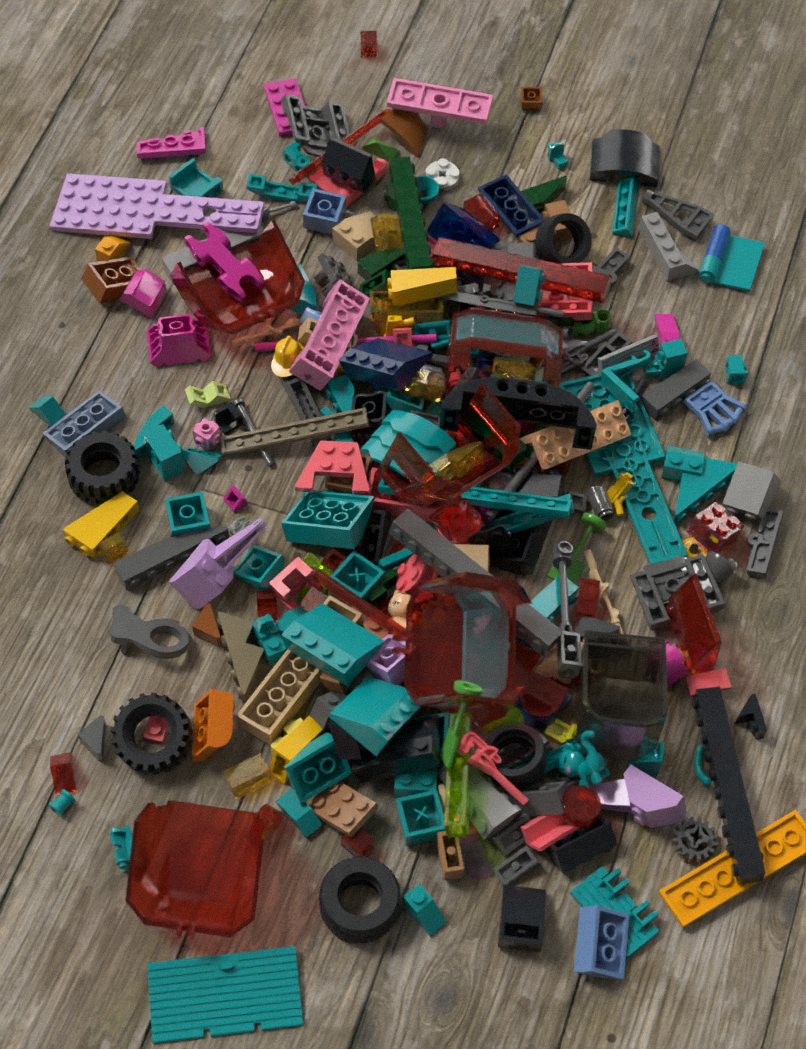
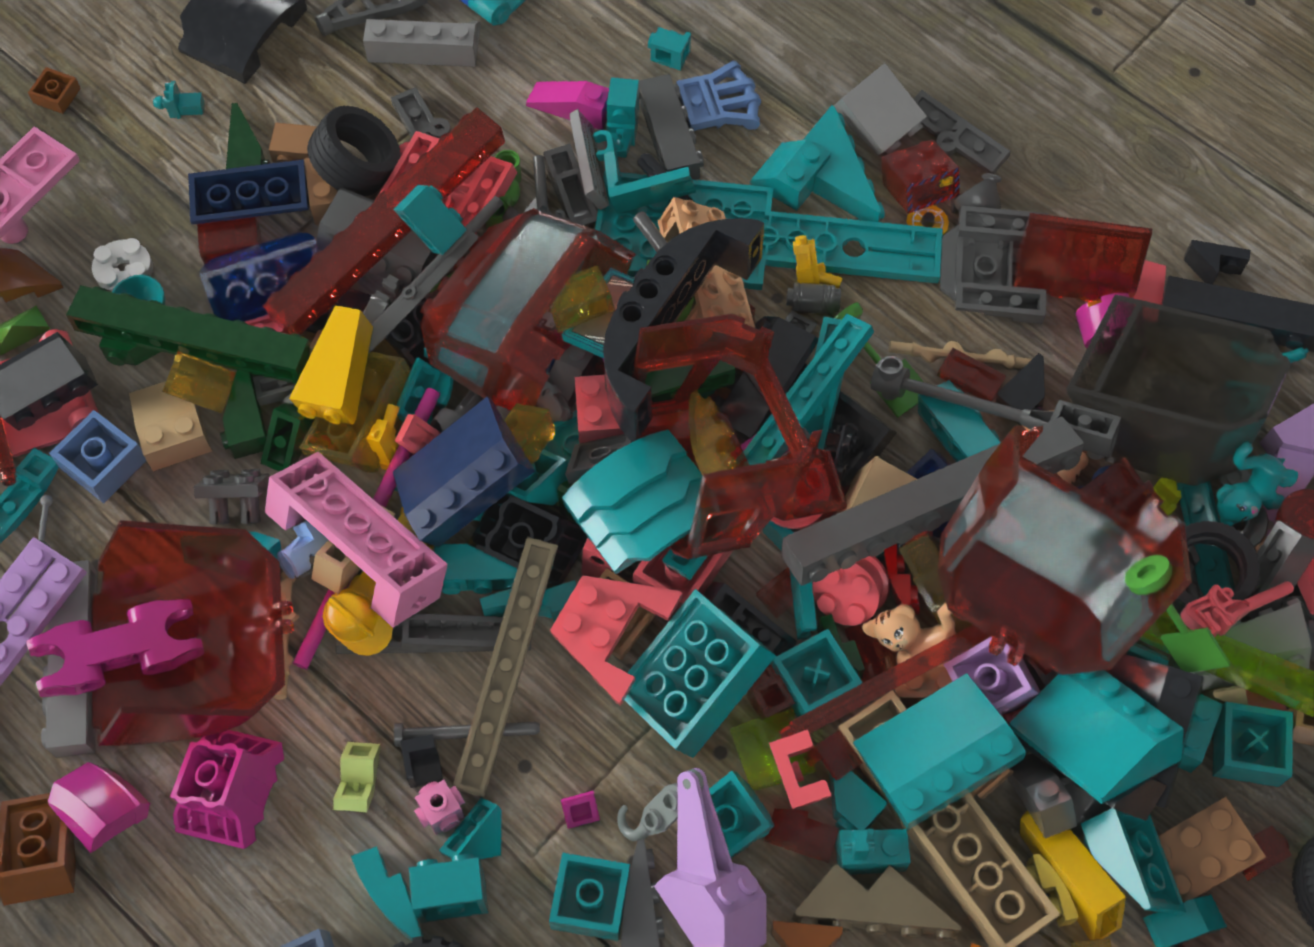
camera: 65 degrees left, 5 degrees up
teal slope [612,177,639,237] -> none

